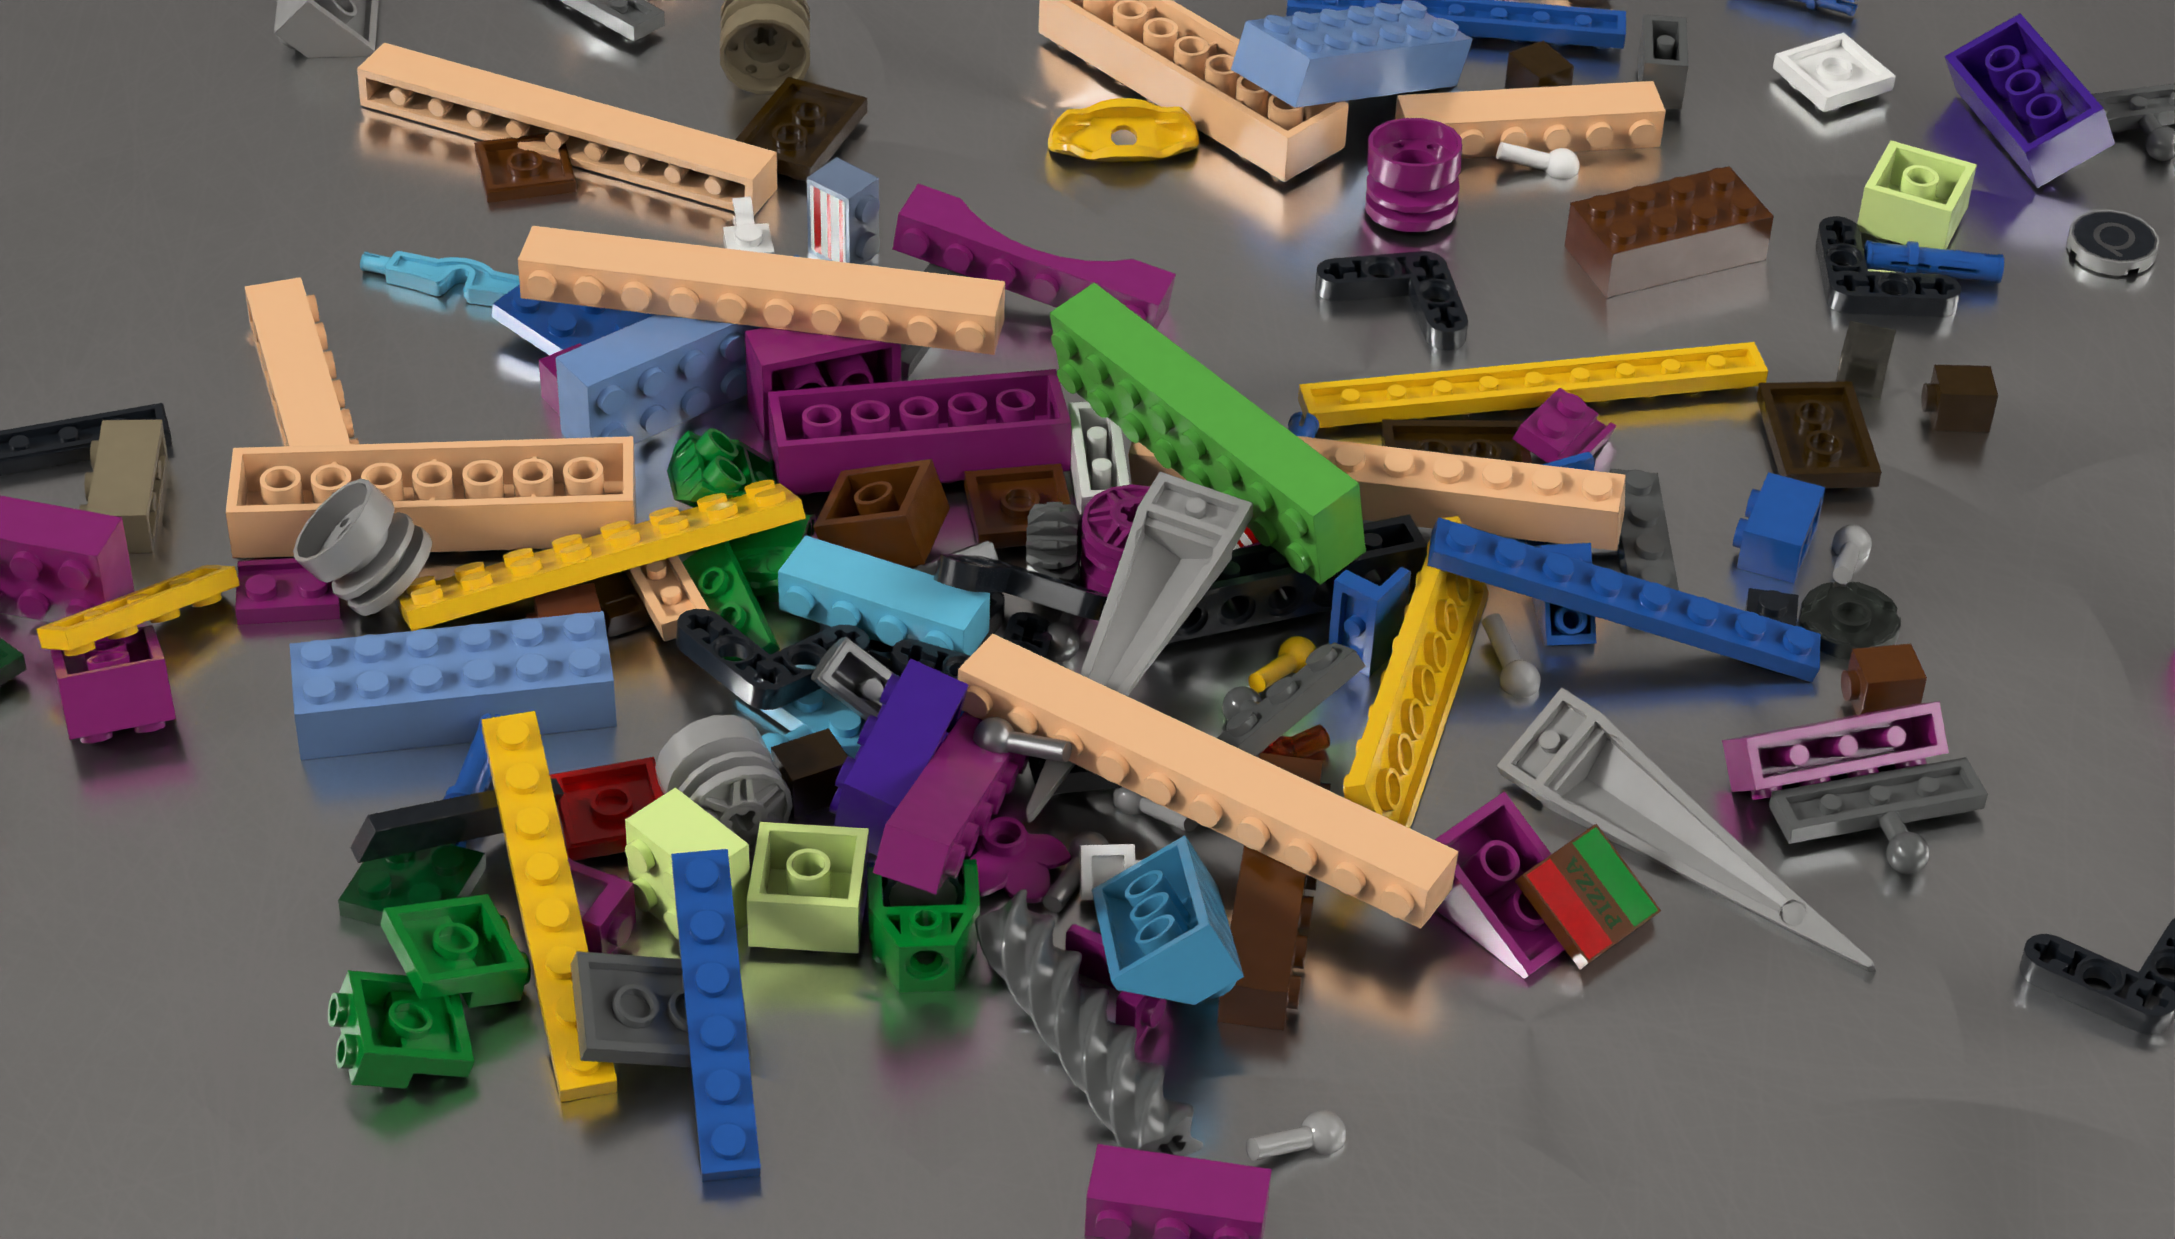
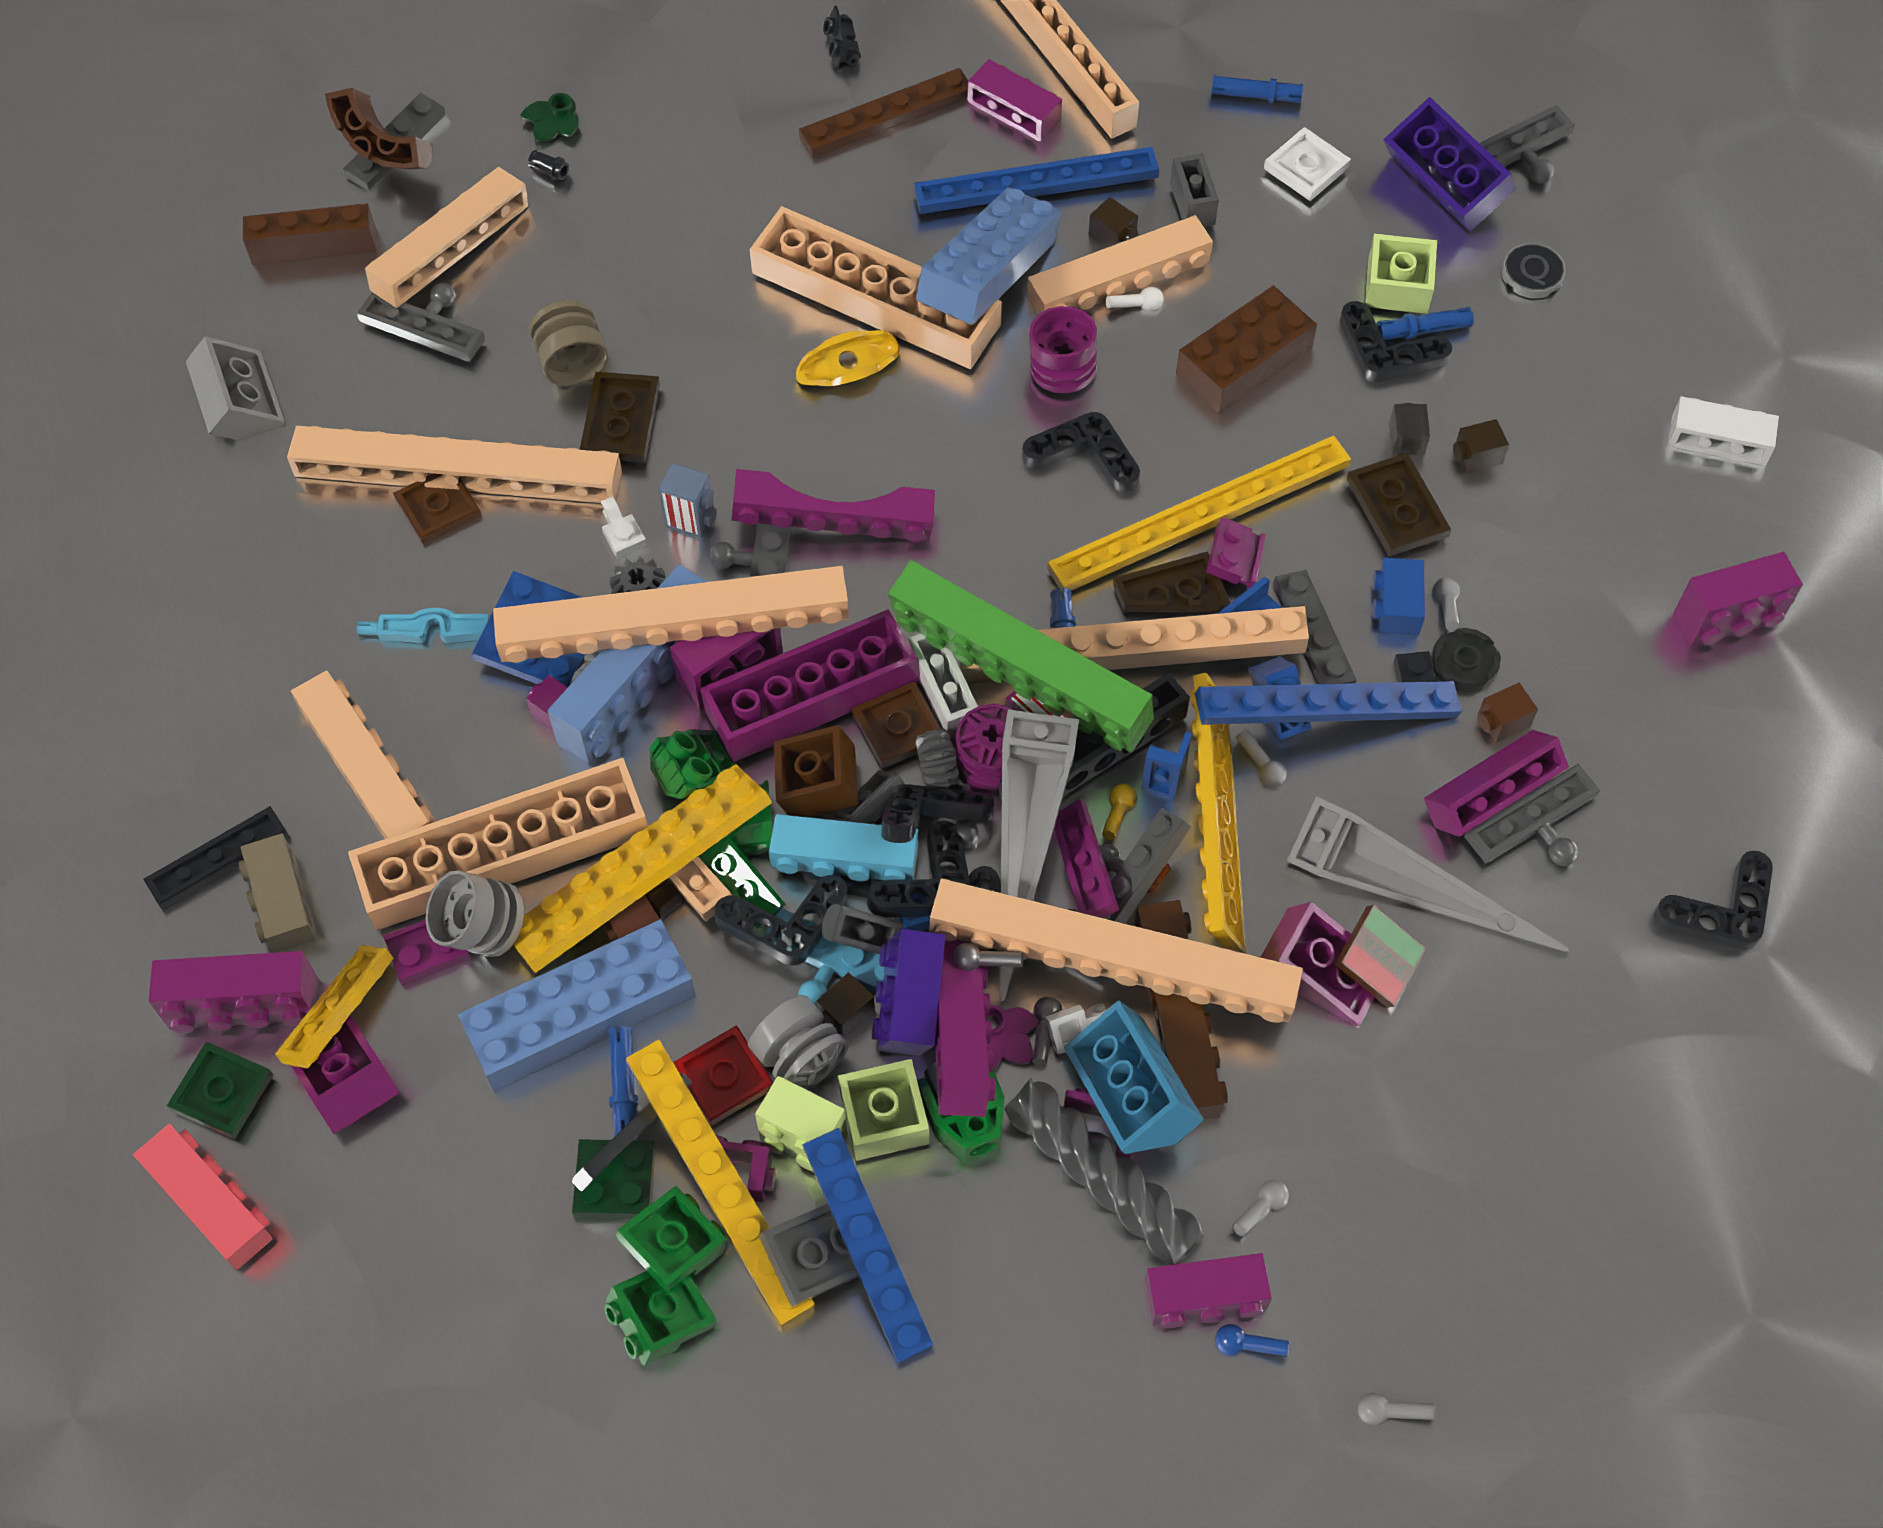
camera: 15 degrees left, 20 degrees up
none -> magenta plate [1054,799,1119,919]

